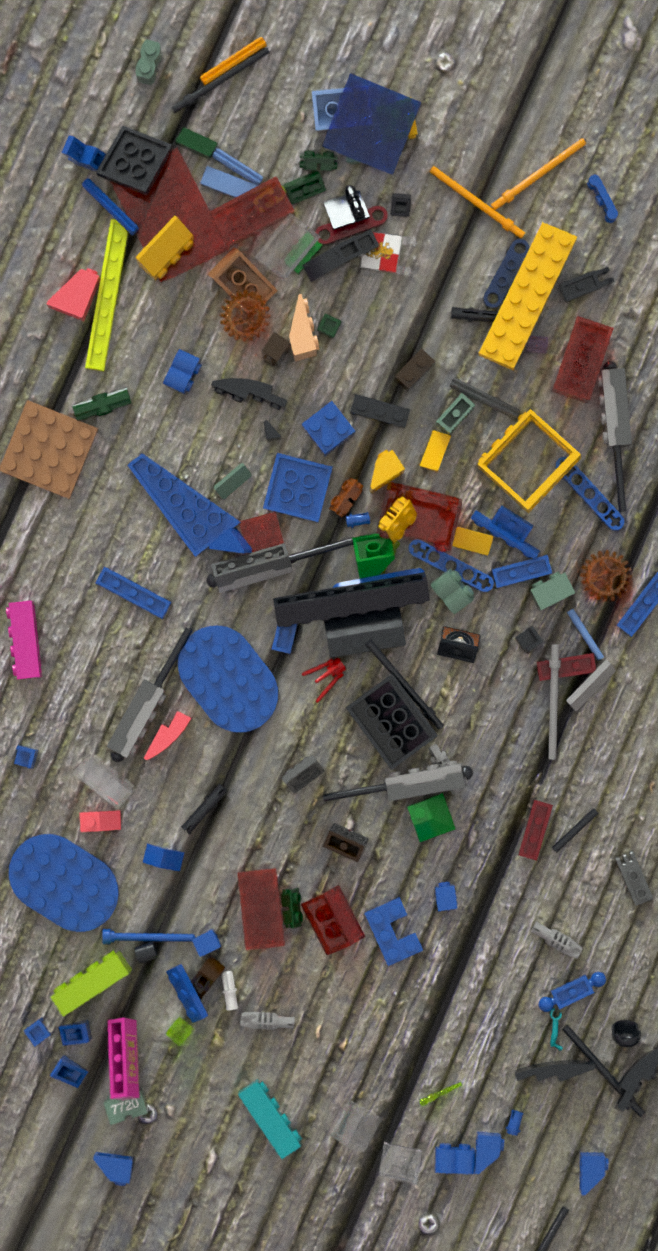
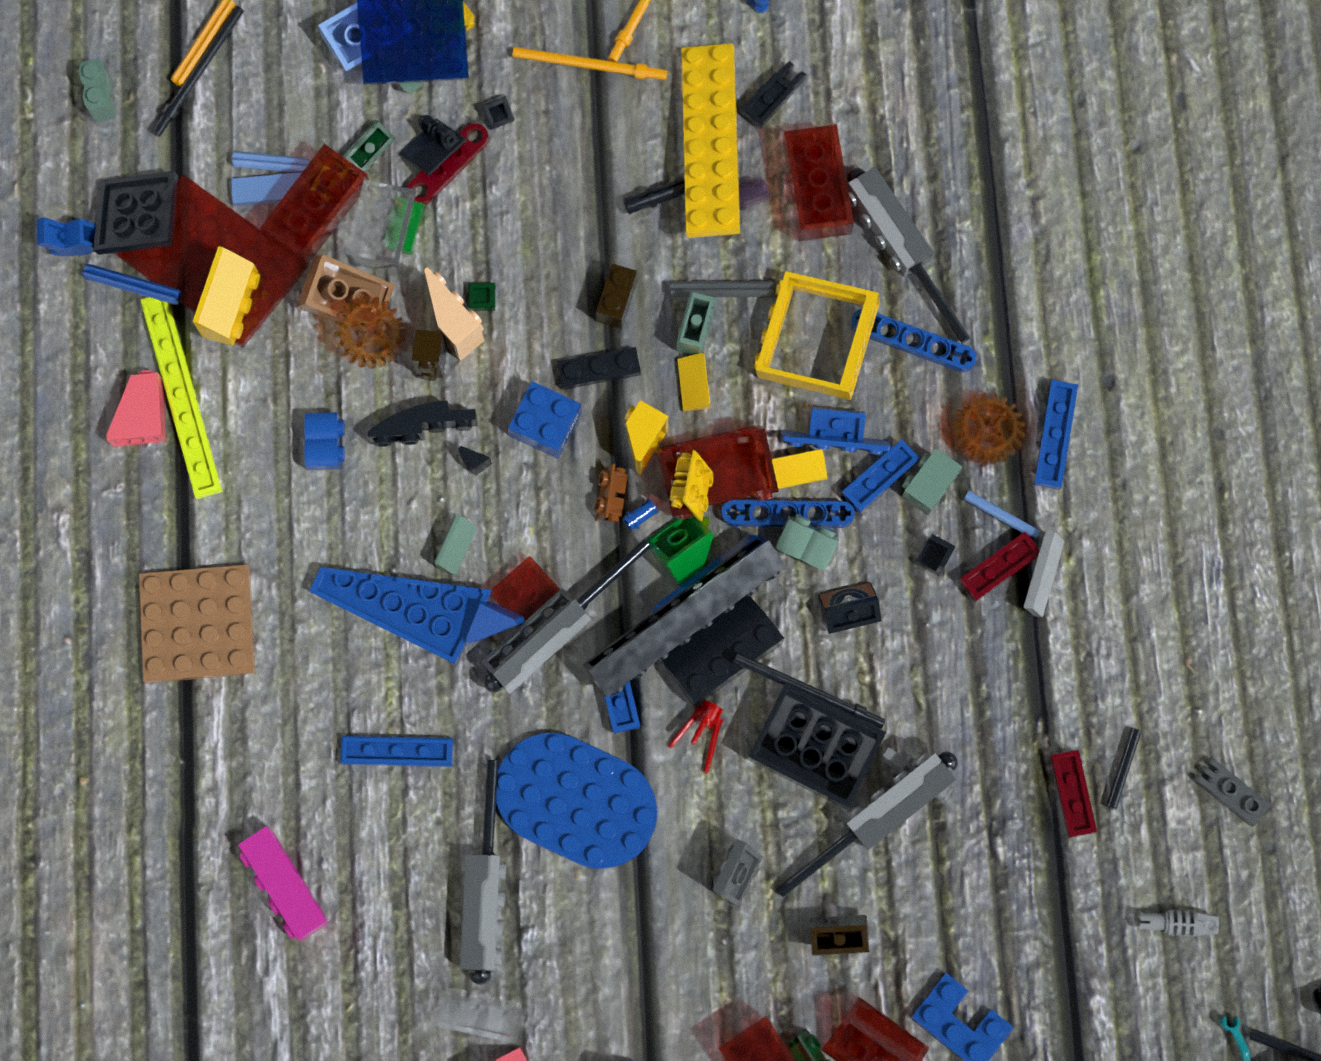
camera: 30 degrees left, 10 degrees down
blue panel [14,745,38,769] -> none
dark green piece [72,388,132,421] -> none
coral slope [144,711,192,760] -> none
dark green slope [175,127,218,160] -> none
black pin [181,783,228,834] -> none
blue plate [263,453,333,523] -> none
dark green hinge [300,150,338,171] -> none
black slope [302,229,380,282] -> none
flag [360,230,417,277] -> none
green slope [407,793,456,842] -> none
blue brick [435,882,458,911] -> none
dark blue plate [483,239,530,309] -> none
blue plate [538,972,606,1012] -> none
light grey bar [548,644,561,760] -> none

